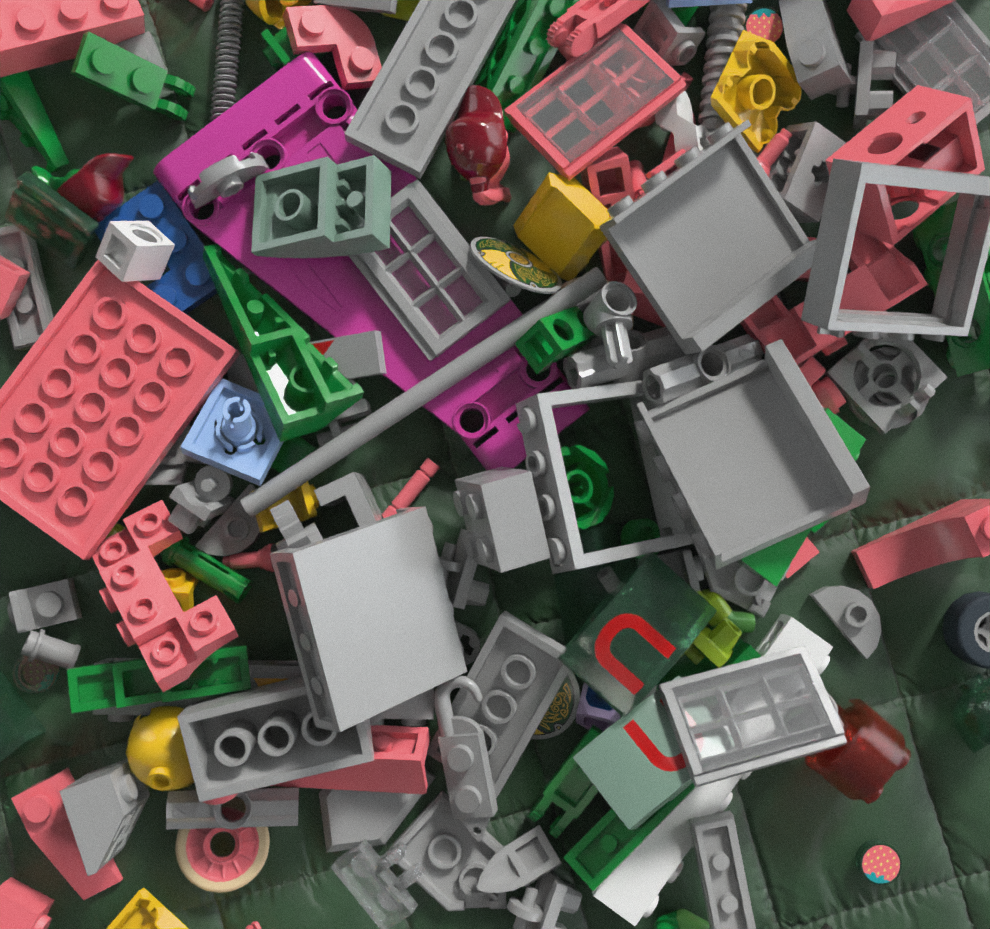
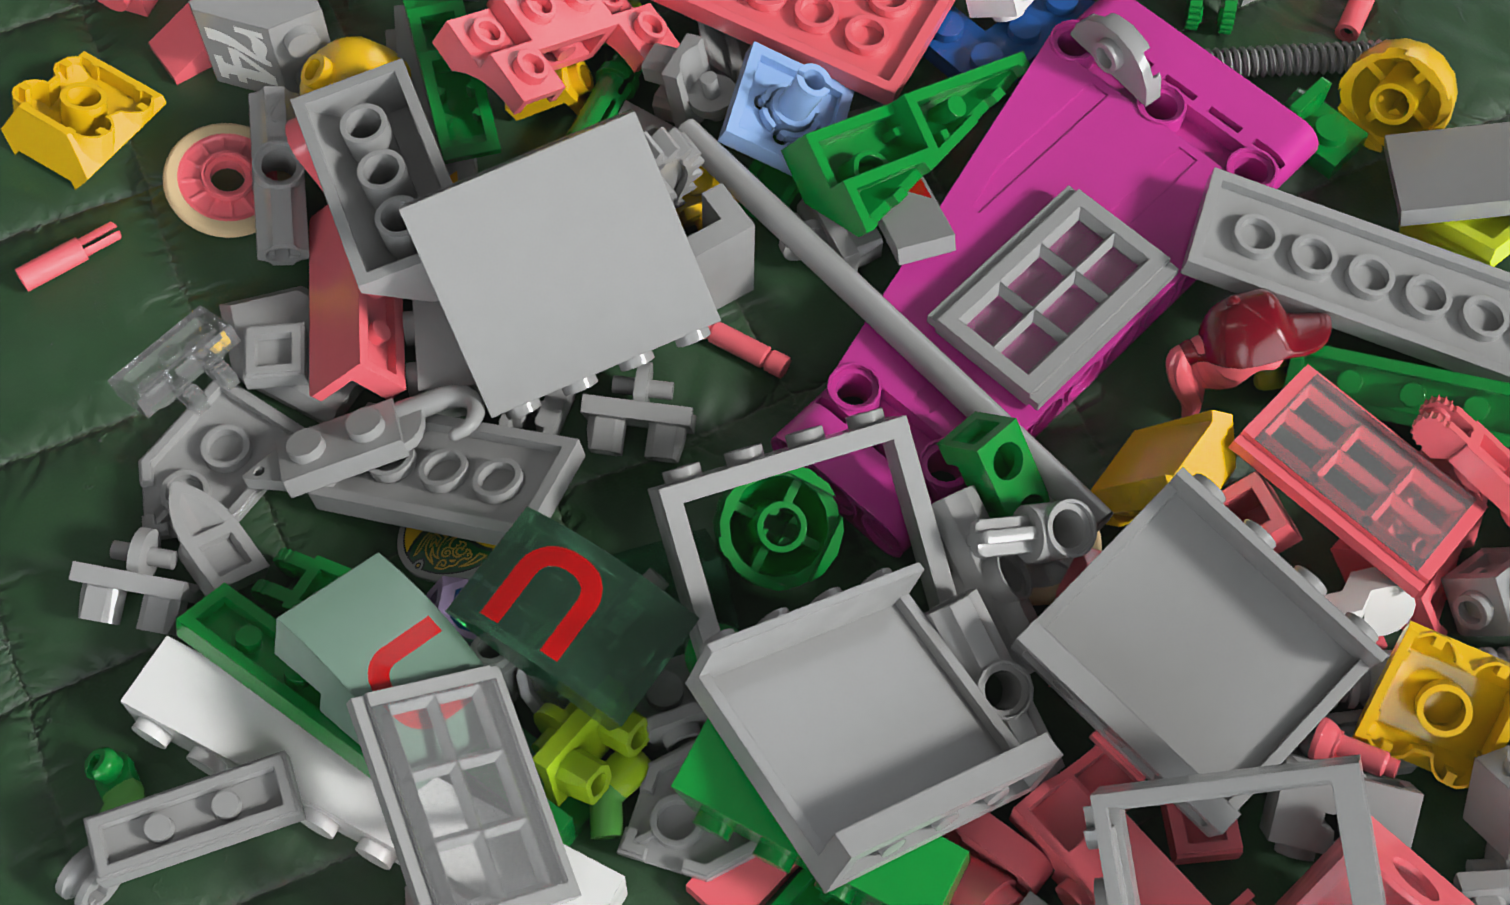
camera: 80 degrees right, 25 degrees down
sand green slope [251,155,391,258] -> none
coral plate [283,5,382,90] -> none
light grey brick [453,467,551,573] -> none
shield [470,237,562,297] -> none
none -> light grey tile [243,322,308,390]

